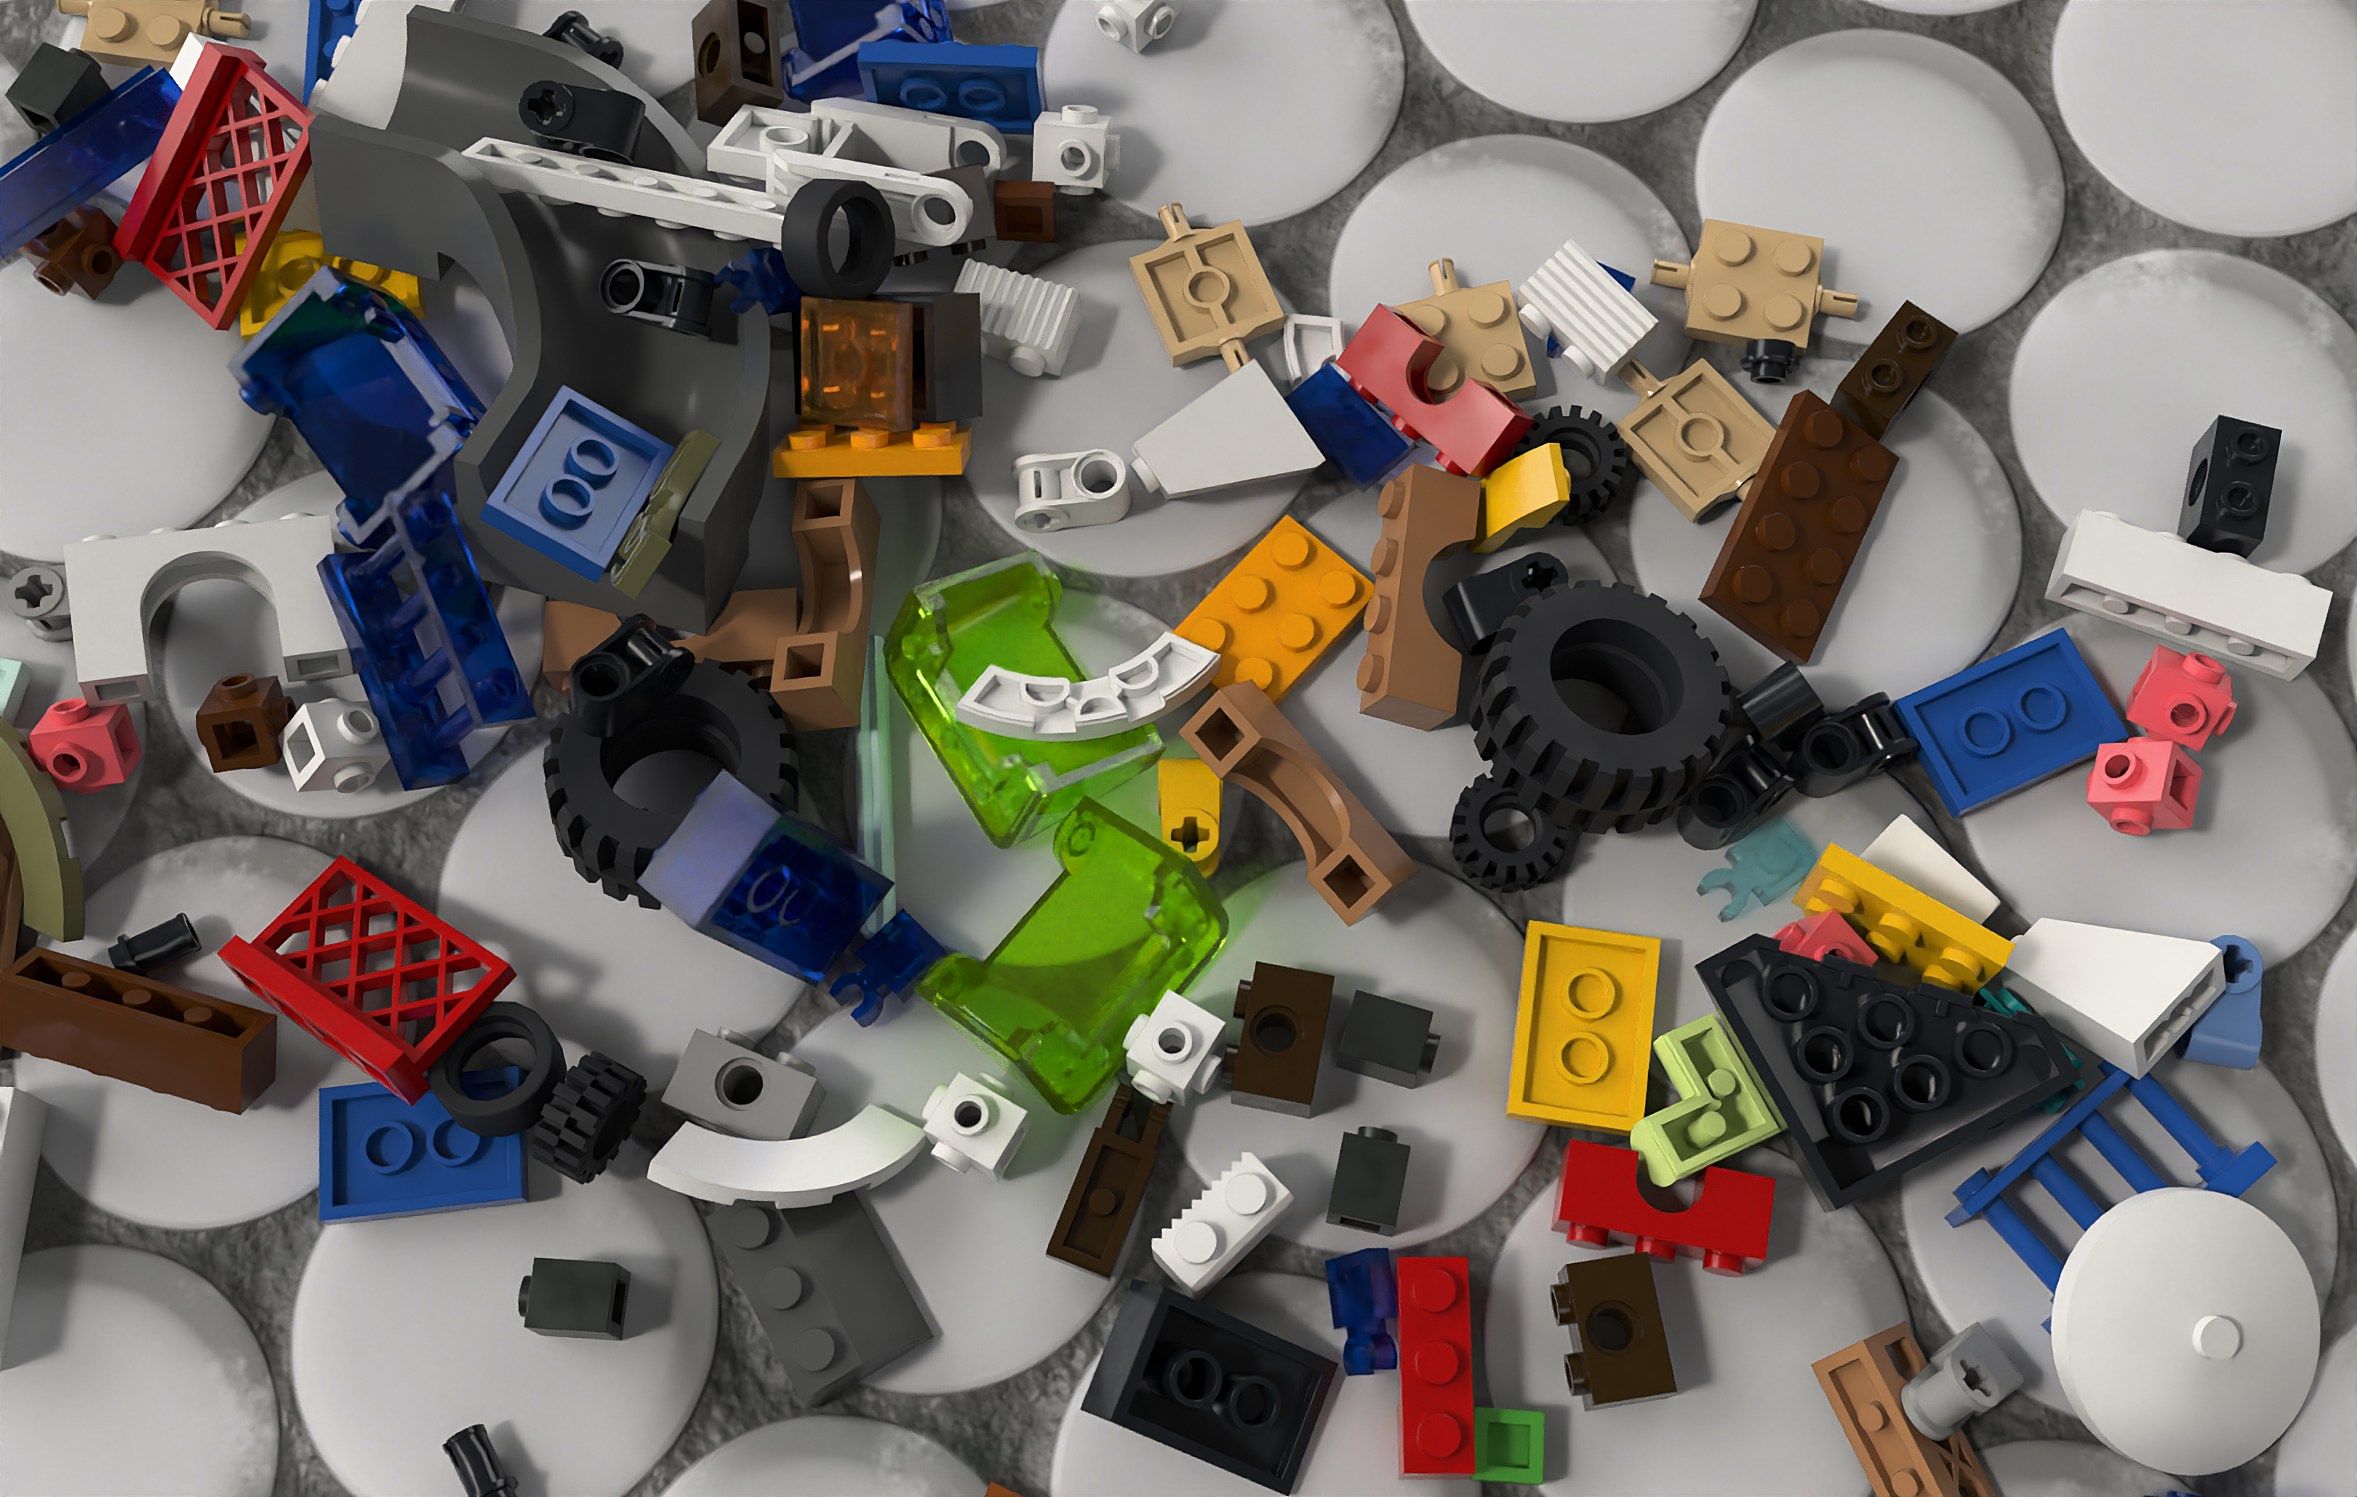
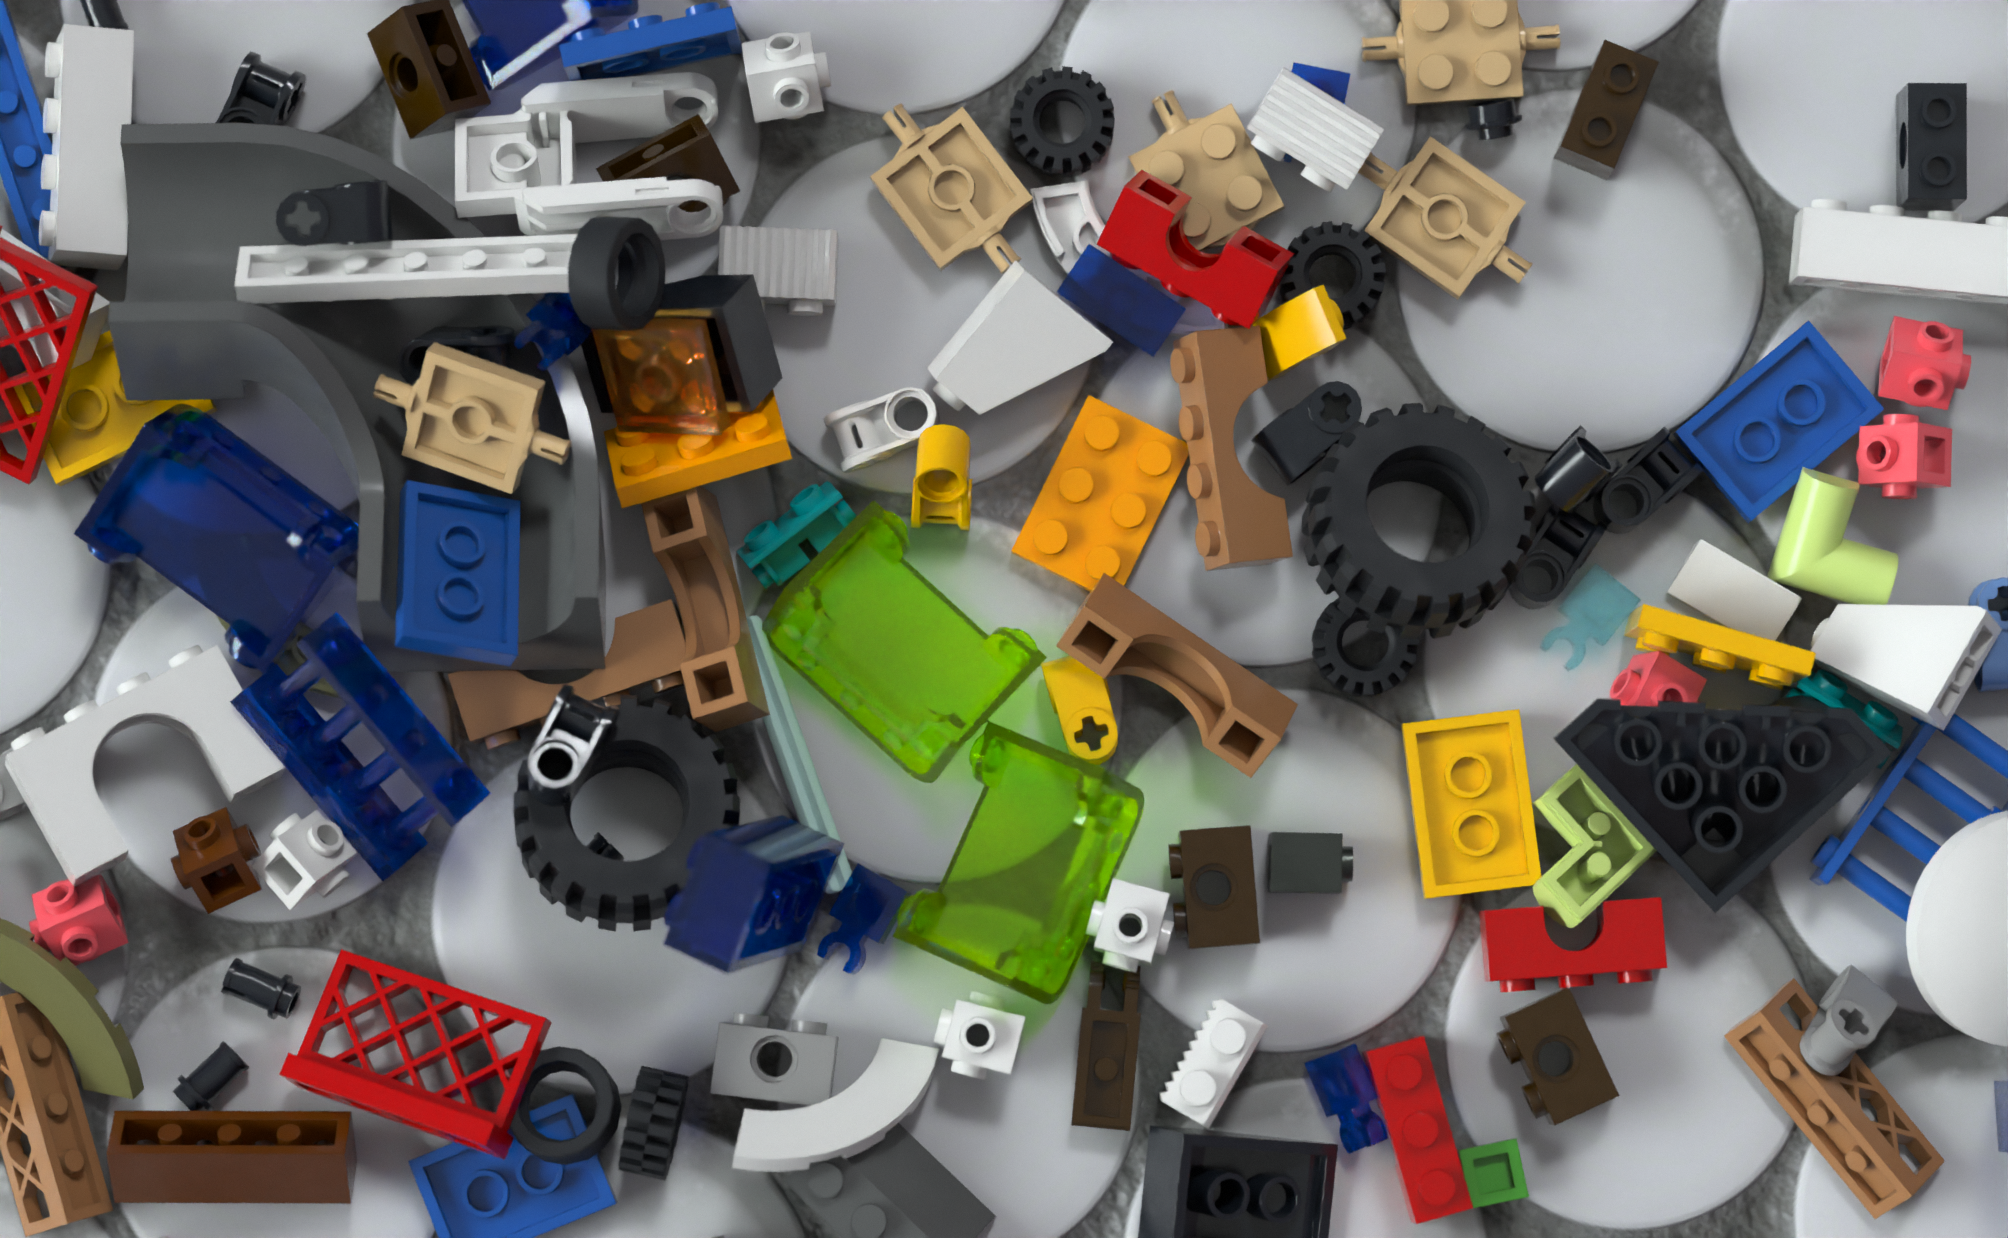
camera: 15 degrees left, 15 degrees up
olive tile [610,429,721,601] -> none
white tile [955,631,1221,742] -> none
reddish brown plate [993,180,1057,242] -> none
pearl dark grey brick [1326,1126,1411,1237] -> none
reddish brown plate [1698,389,1899,666] -> none
none -> black pin [221,958,301,1020]
none -> tan plate [373,342,571,494]
none -> teal hinge [736,480,858,589]
none -> yellow piece [911,424,972,531]
none -> black tyre [1010,66,1115,178]
none -> yellowish green brick [1767,467,1898,605]

